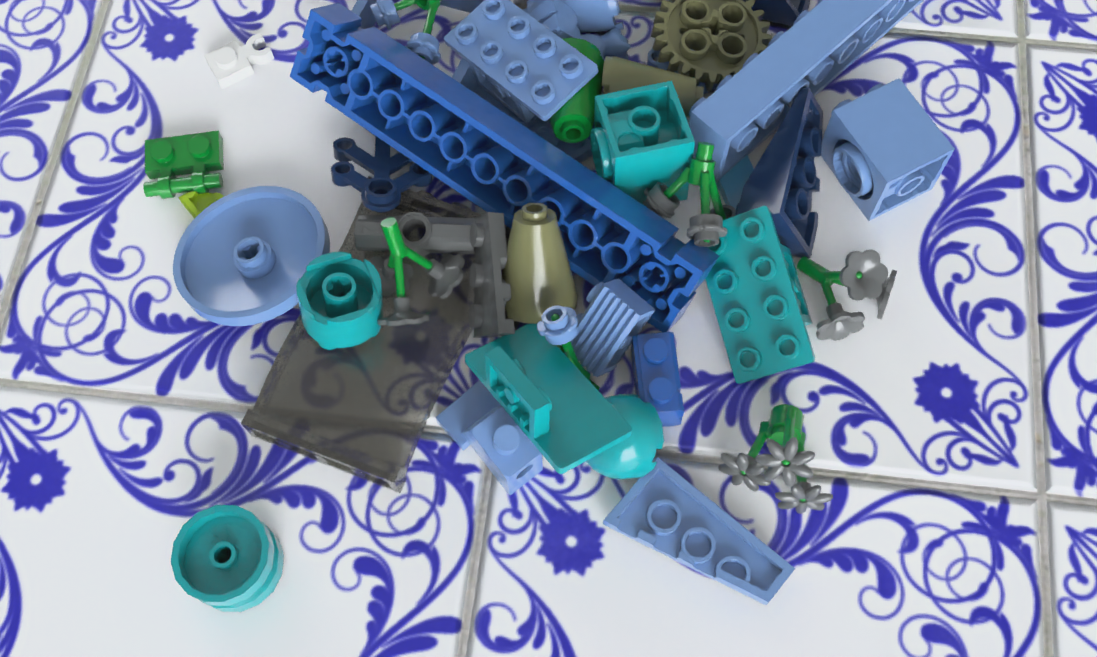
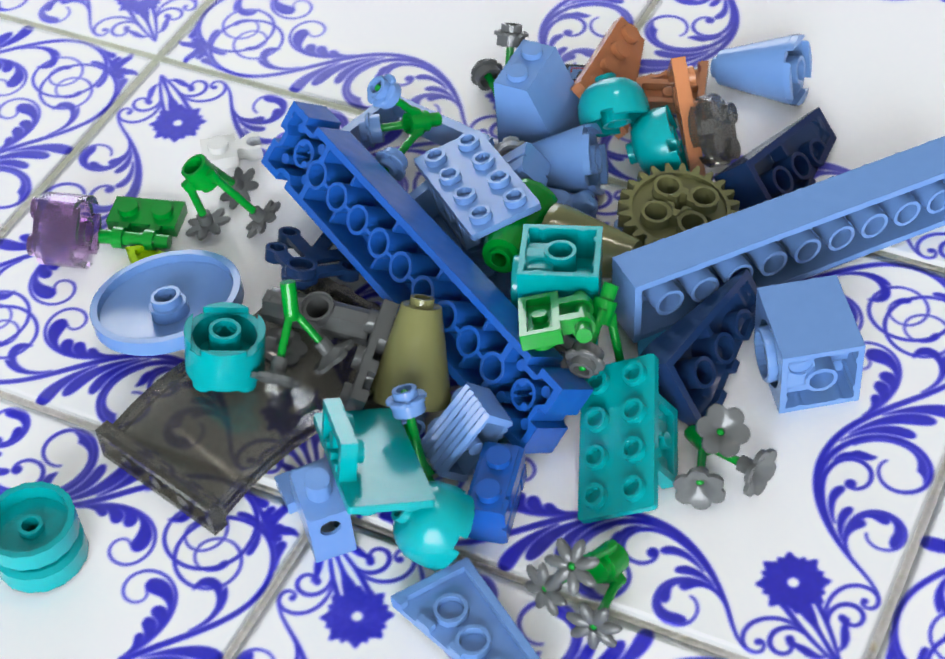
camera: 20 degrees right, 20 degrees down
none -> clear purple brick [26,191,102,269]
none -> plant [181,154,281,241]
none -> green plate [518,290,596,351]

